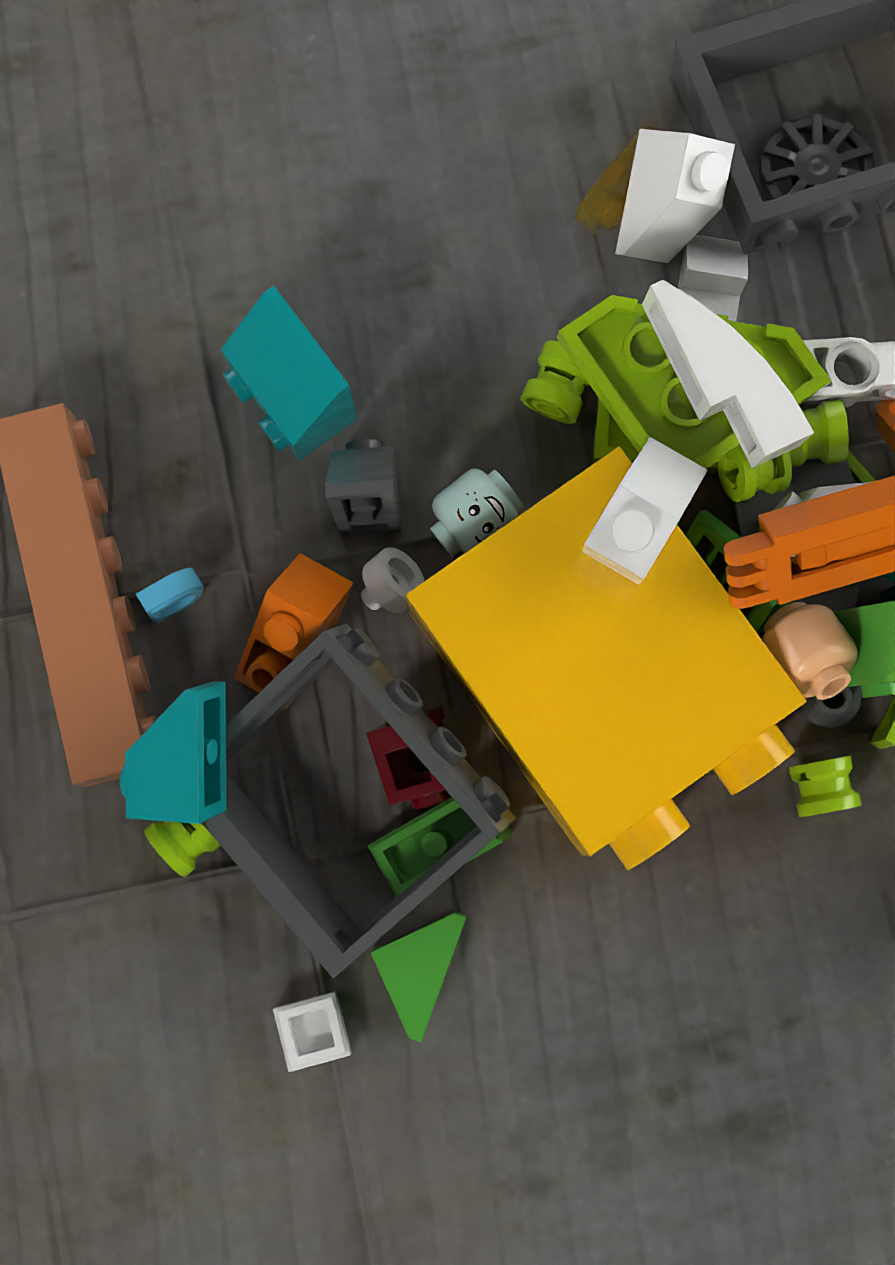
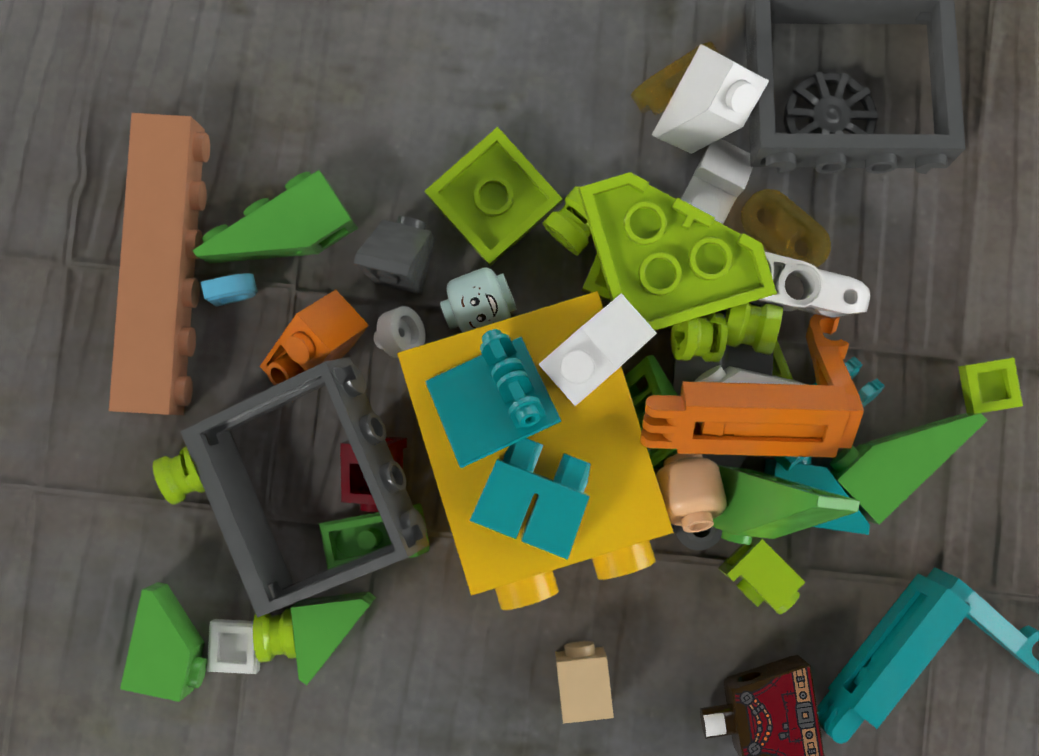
camera: 15 degrees right, 5 degrees up
teal slope [120,681,227,824] -> none
teal slope [221,285,358,461] -> none
white slope [642,280,814,468] -> none
lime wheel [788,756,862,817] -> none
none -> bright green slope [120,582,207,702]
none -> bright green slope [192,170,358,264]
none -> lime wheel [253,608,296,662]
none -> lime plate [424,127,563,266]
none -> teal hinge [425,329,561,468]
none -> teal hips [470,438,591,560]
none -> tan brick [555,641,614,724]
none -> clear yellow plate [741,189,831,268]

